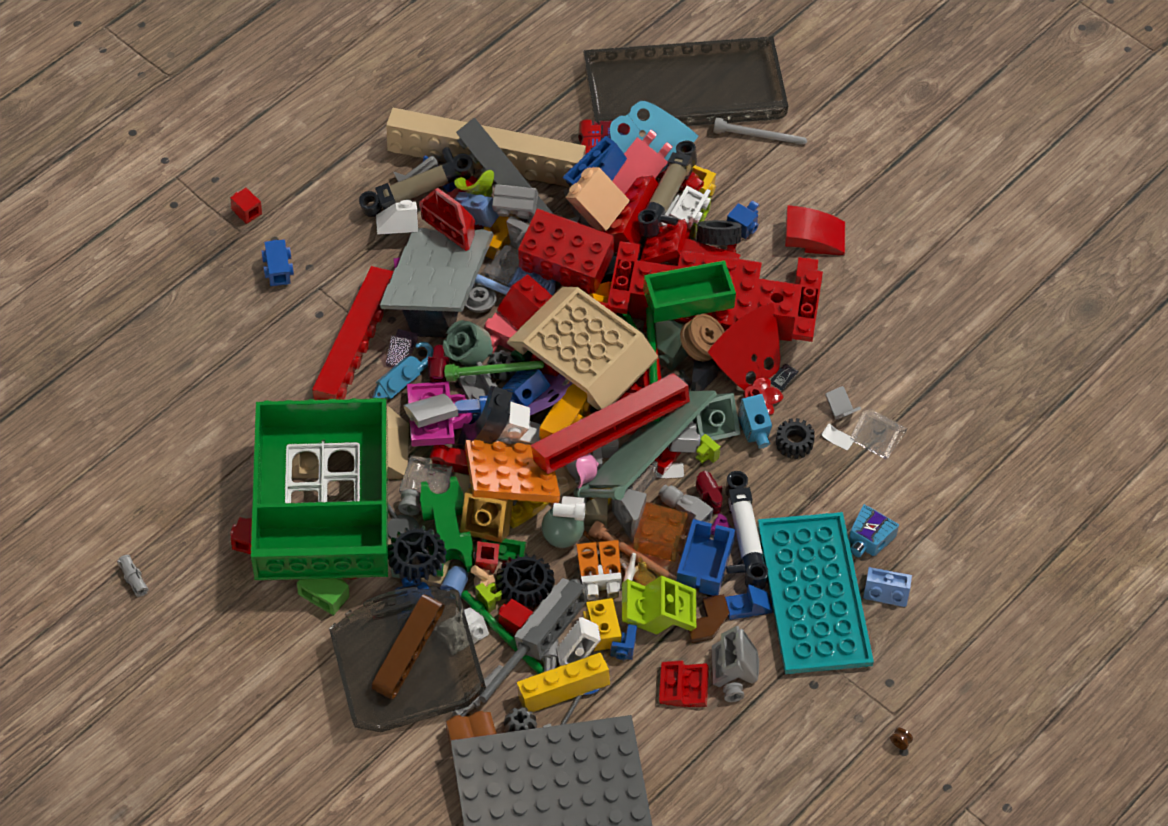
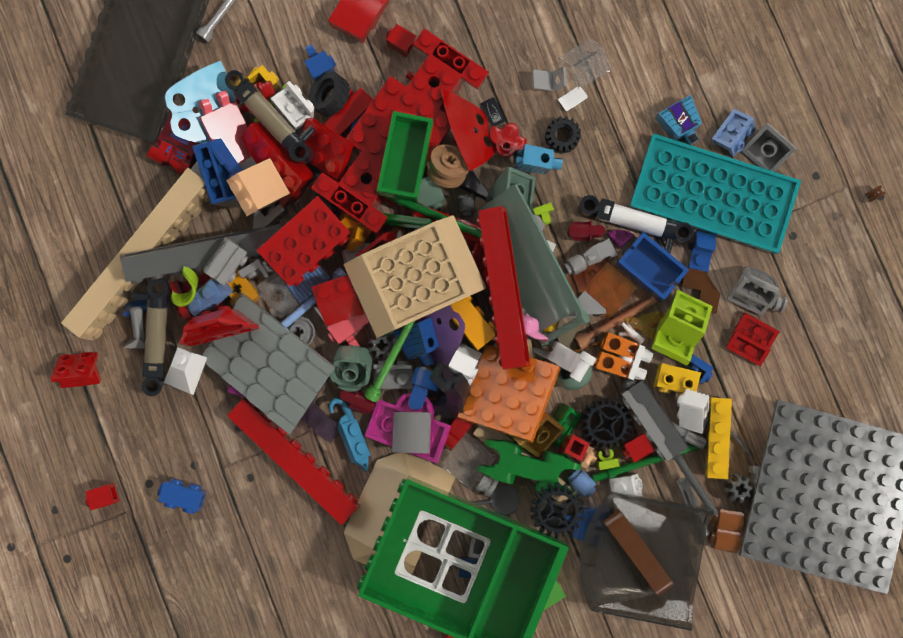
camera: 60 degrees left, 30 degrees up
none -> red bracket [50,352,101,389]
none -> light grey slope [741,122,797,171]

